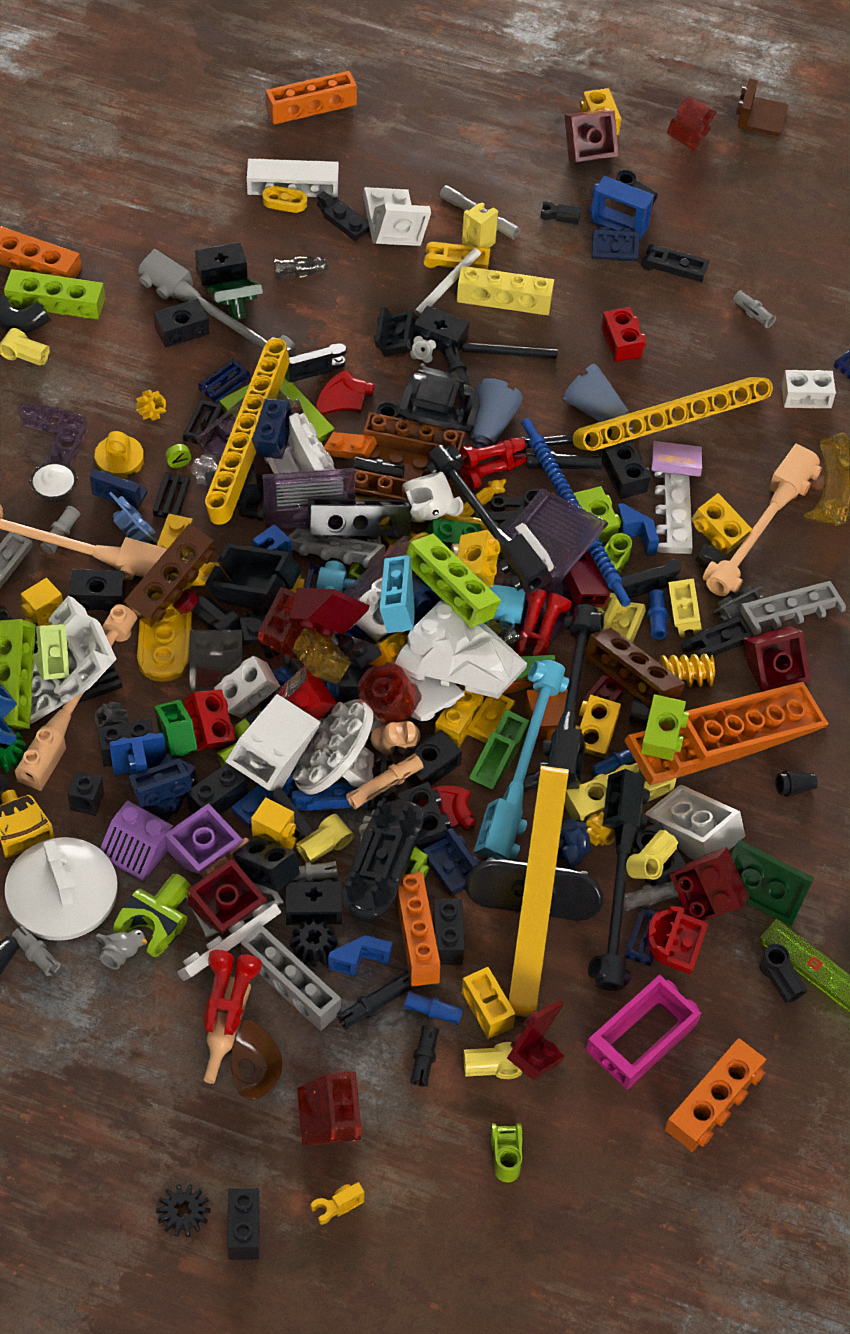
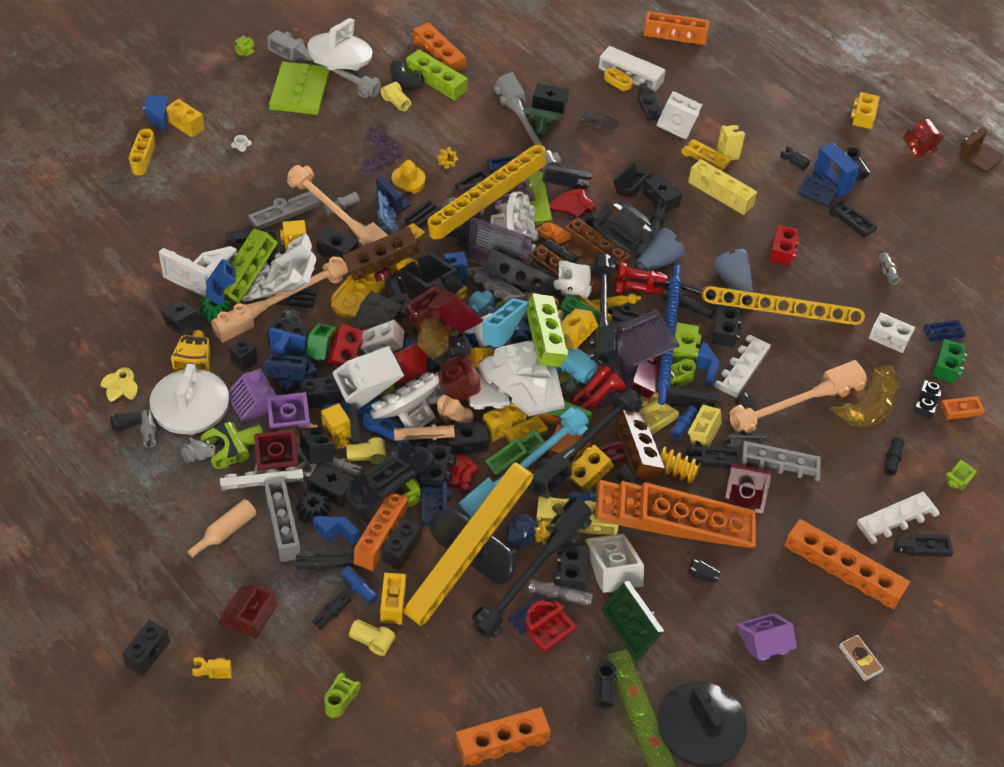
camera: 30 degrees right, 5 degrees down
white piece [29,461,78,502] -> none
yellowish green slope [32,624,69,680] -> none
black brick [154,299,210,348] -> none
black gear [156,1184,211,1237] -> none
lime tile [165,444,191,468] -> none
red piece [203,949,263,1035] -> none
reddish brown piece [231,1020,282,1100] -> none
dark blue brick [252,398,294,459] -> none
white plate [410,336,436,363] -> none
white bar [414,248,481,316] -> none
light grey piece [440,185,520,240] -> none
black bar [463,342,558,359] -> none
dark red bracket [507,1000,565,1080] -> none
white tile [515,523,554,571] -> none
dark red brick [564,108,619,162] -> none
dark pink piece [586,975,701,1090] -> none
light yellow piece [626,830,678,880] -> none
lime brick [641,694,689,761] -> none
lavender tile [651,441,702,477] -> none
dark red slope [669,847,750,921] -> none
yellow brick [691,493,752,555] -> none

